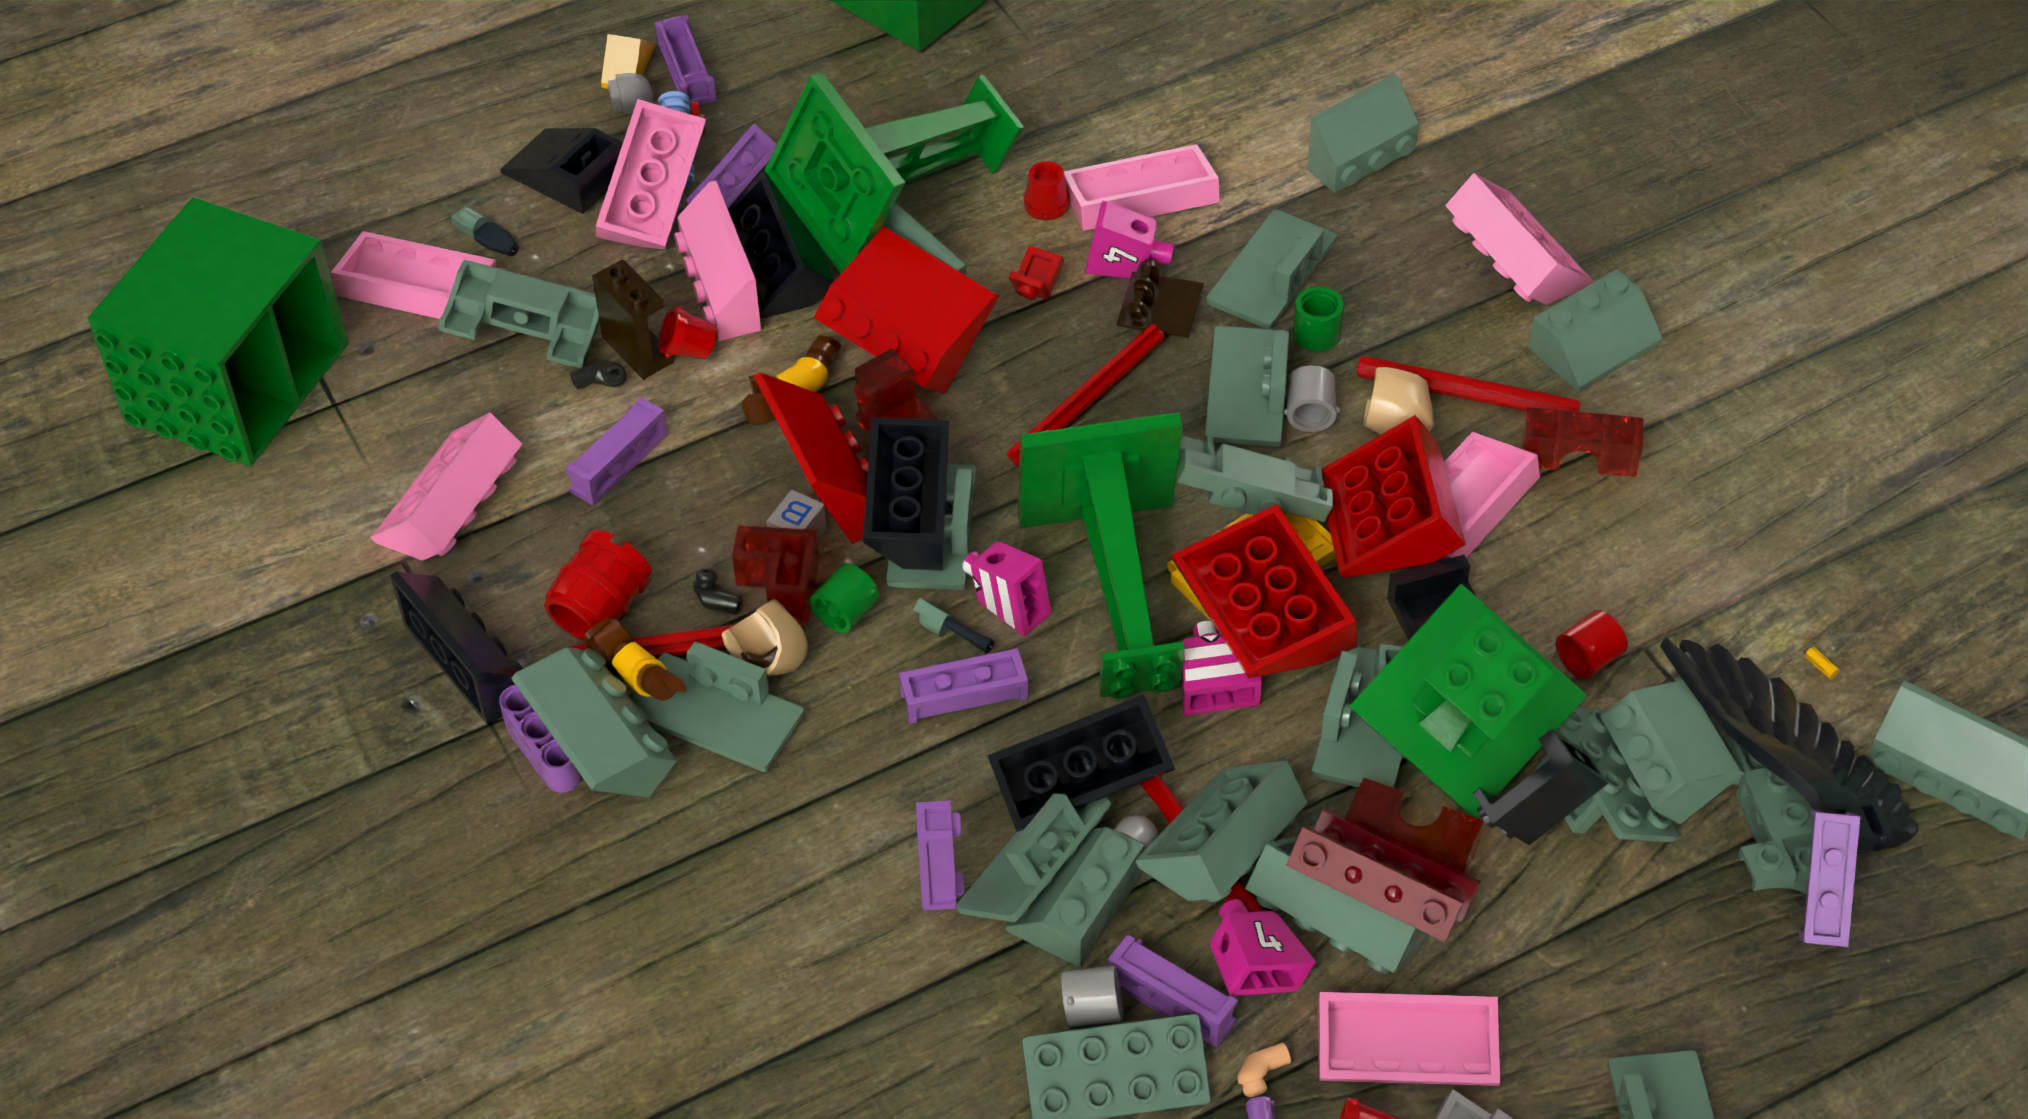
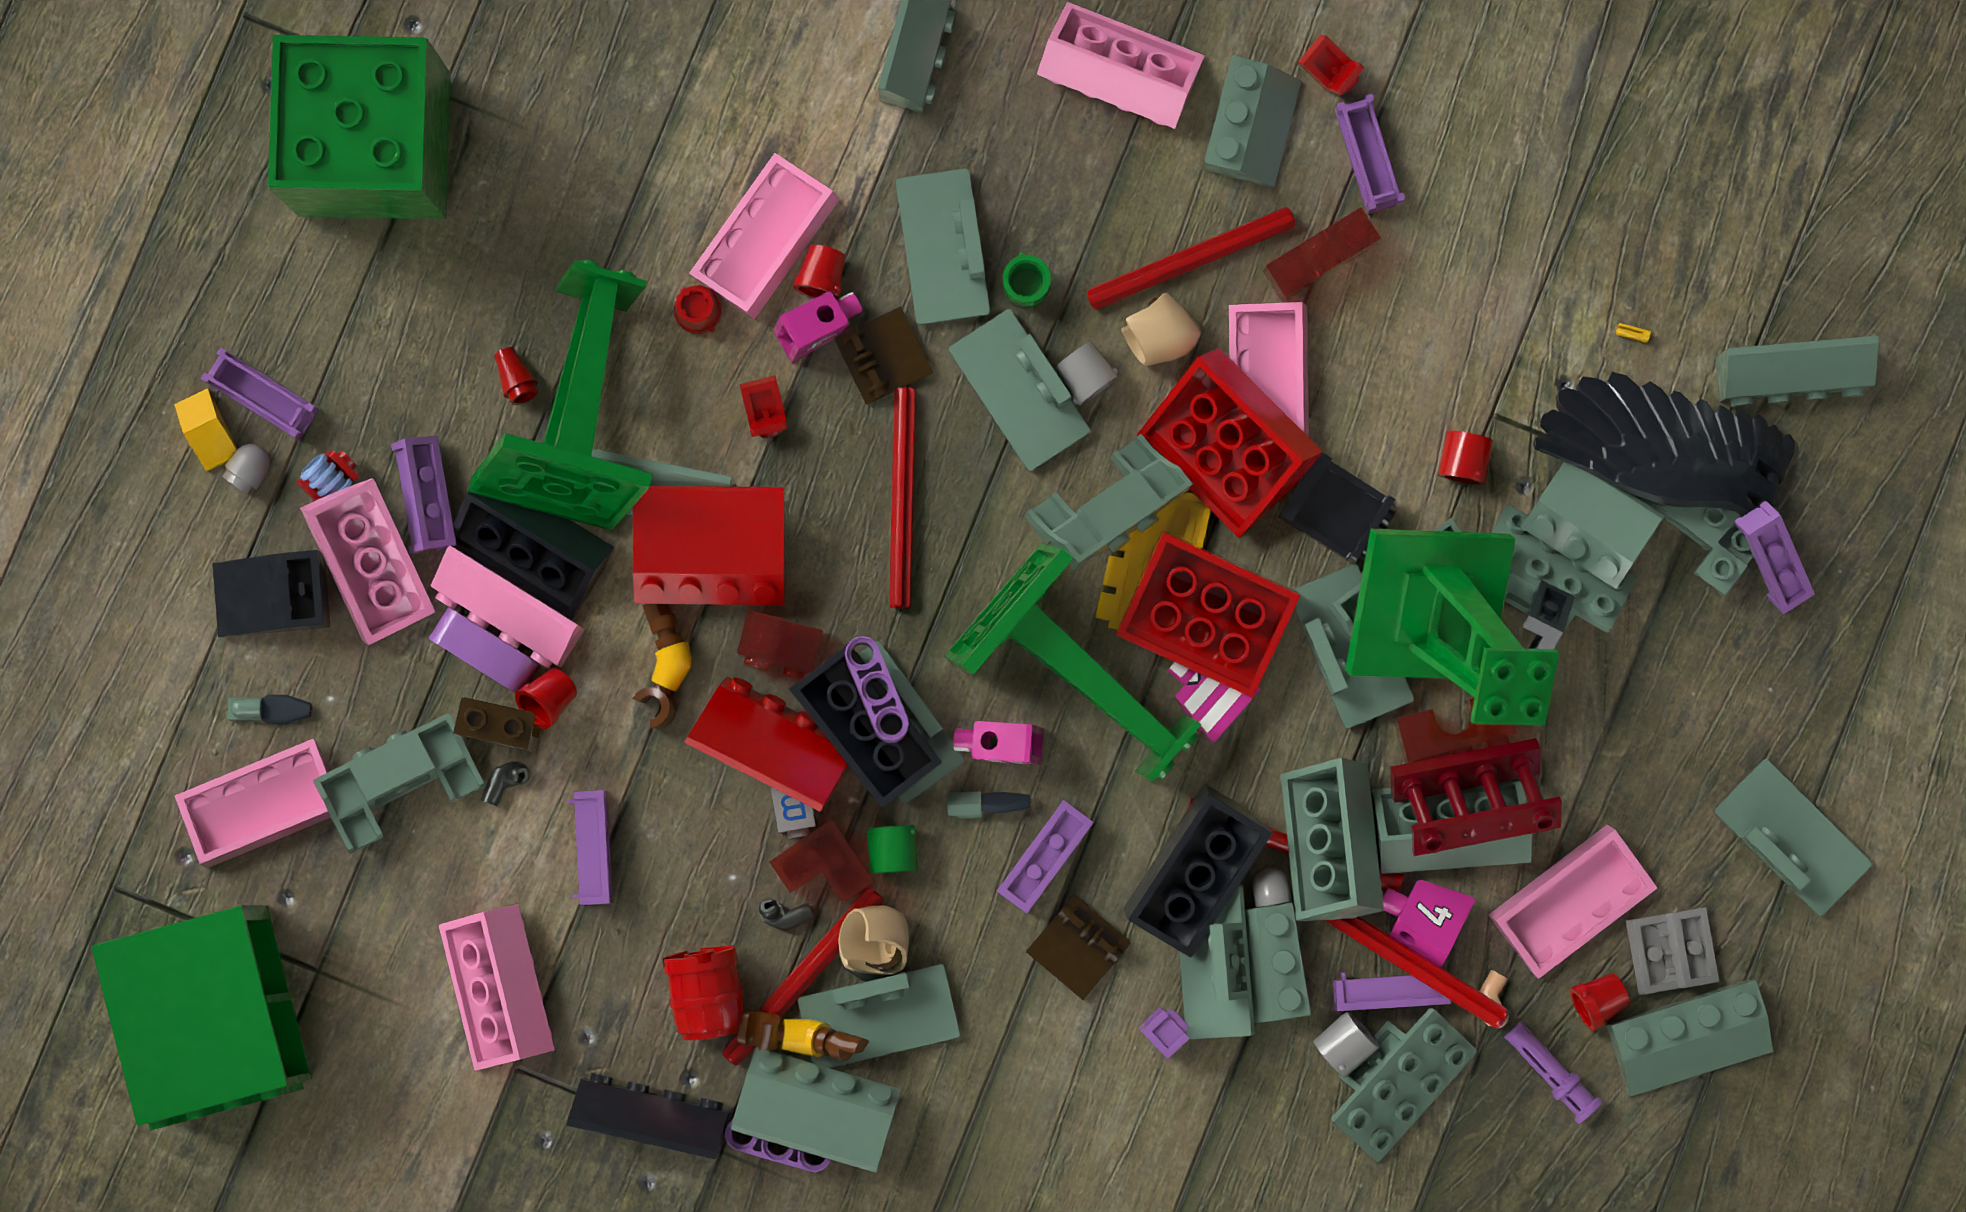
camera: 35 degrees left, 35 degrees up
none -> medium lavender beam [428,607,539,693]
none -> red piece [793,245,845,300]
none -> medium lavender beam [845,636,909,743]
none -> dark brown hinge [1026,895,1131,1000]
none -> red bracket [1297,34,1364,95]
none -> red axle [1324,916,1508,1028]
none -> medium lavender container [1334,94,1405,215]

